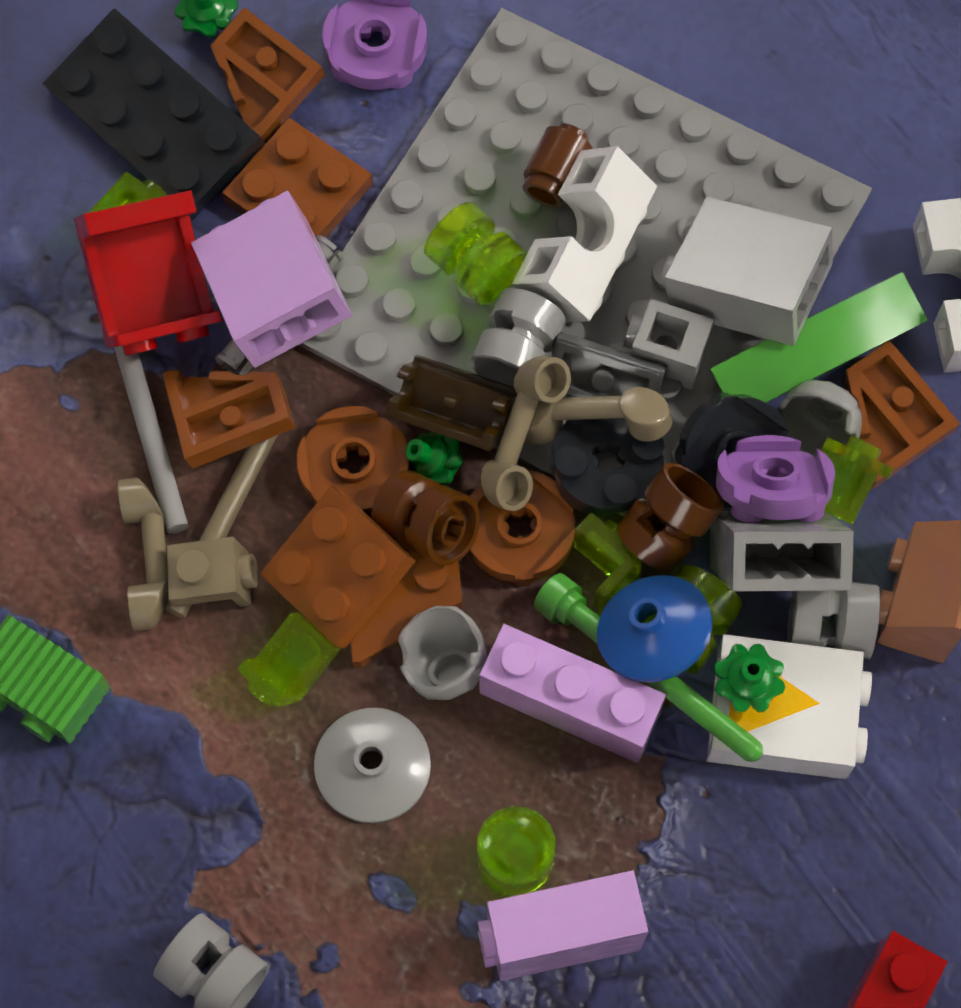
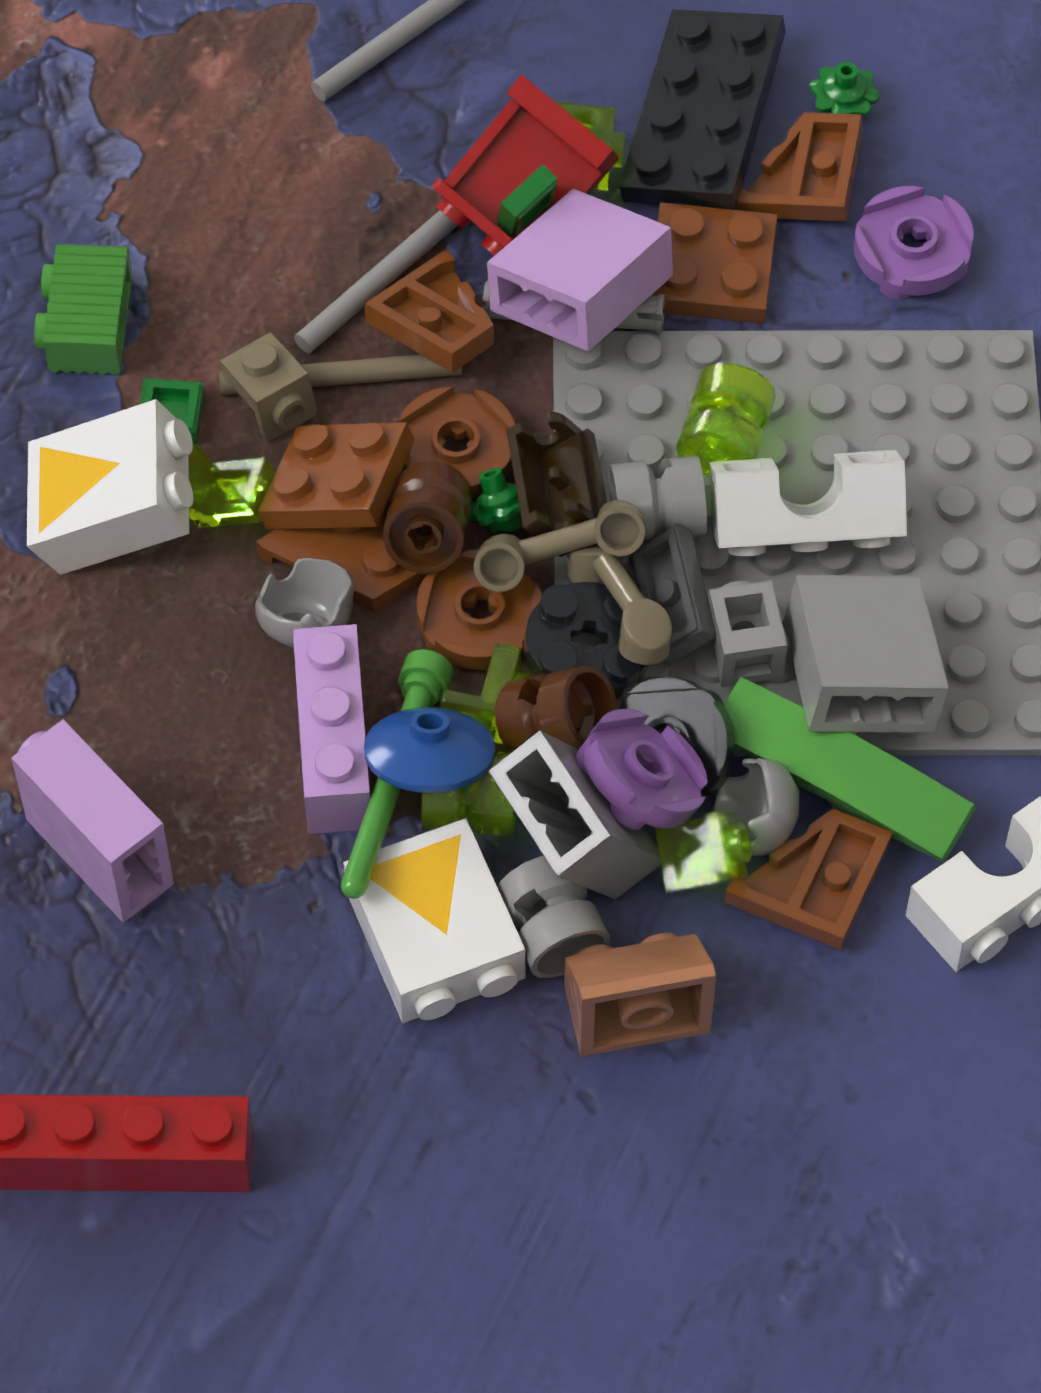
camera: 60 degrees right, 10 degrees down
dark tan bar [118,477,169,632] -> none
light grey dish [314,708,431,824] -> none
clear neon green wheel [477,806,556,898] -> none
reddish brown brick [522,123,593,208] -> none
green plant [714,644,785,713] -> none
none -> white brick [27,399,193,575]
none -> green tile [139,378,205,445]
none -> green tile [496,164,558,238]

